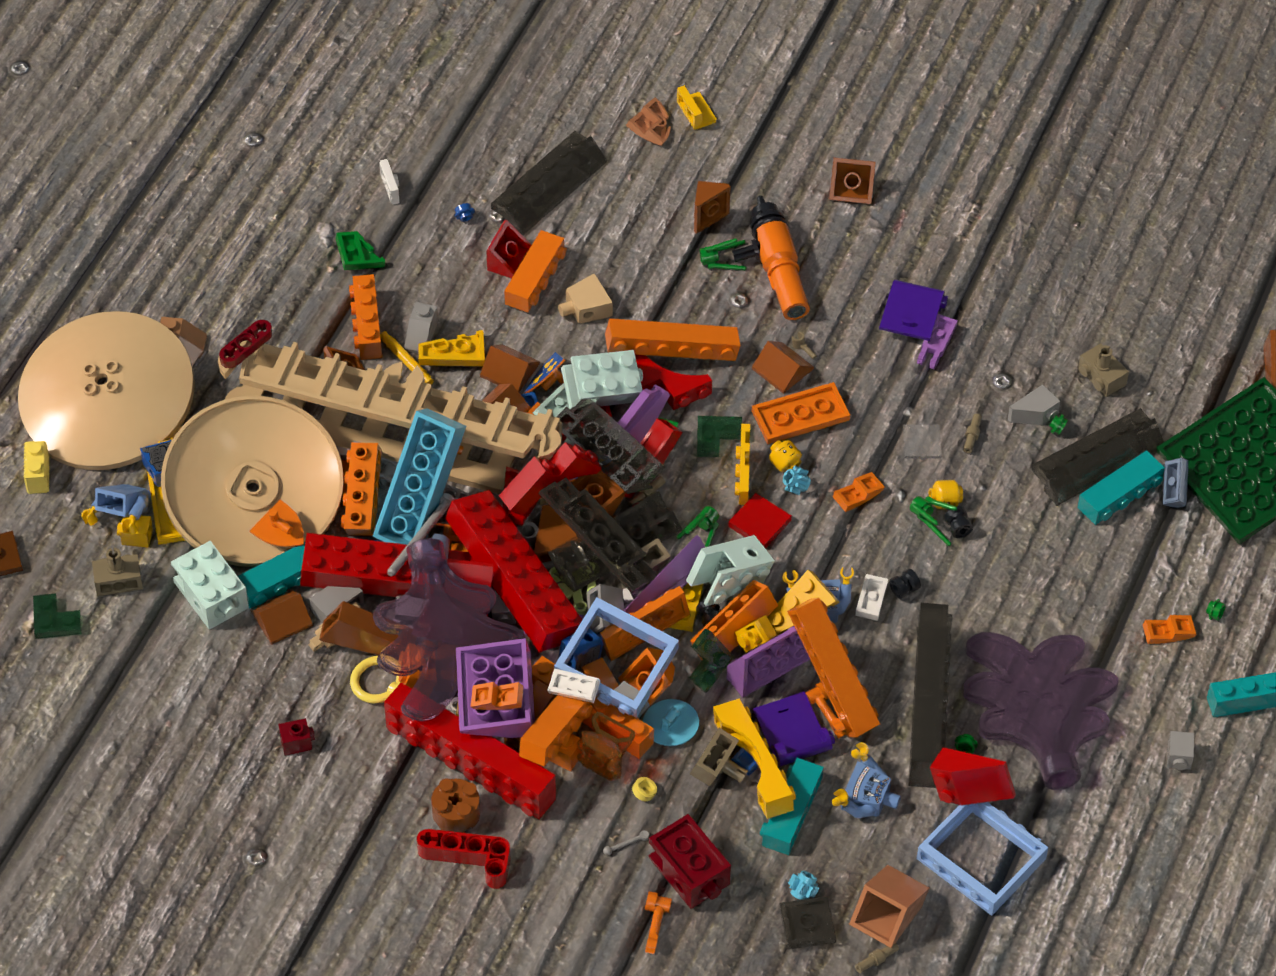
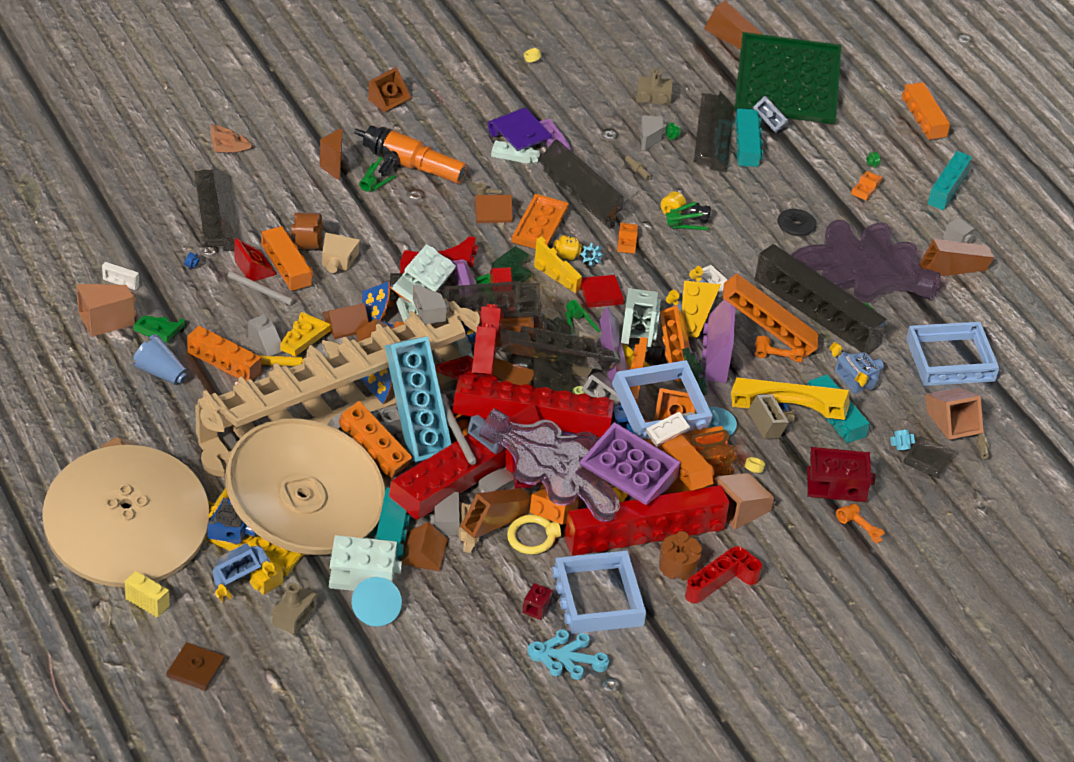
camera: 55 degrees left, 10 degrees down
clear green plate [33,593,82,639] -> none
dark red beam [219,320,272,369] -> none
orange shield [250,500,304,547] -> none
orange slope [471,682,524,710] -> none
light grey hinge [603,830,649,856] -> none
orange brick [605,318,741,361] -> none
yellow panel [677,85,716,130] -> none
yellow slope [735,615,777,652] -> none
dark purple door [752,691,835,767] -> none
black wheel [889,569,921,599] -> none
red slope [930,747,1016,805] -> none
none -> nougat slope [76,284,137,337]
none -> medium blue cone [132,334,187,385]
none -> light grey bar [228,271,294,306]
none -> dark orange brick [292,213,323,250]
none -> medium azure shield [352,577,402,627]
none -> light grey slope [413,285,449,324]
none -> light aqua hinge [491,141,540,163]
none -> light yellow tile [524,48,541,62]
none -> medium azure plant [527,630,609,680]
none -> clear smoke slope [539,139,624,229]
none -> light blue window [552,551,646,634]
none -> nougat slope [713,473,774,530]
none -> black wheel [777,209,816,236]
none -> dark orange slope [918,239,994,278]

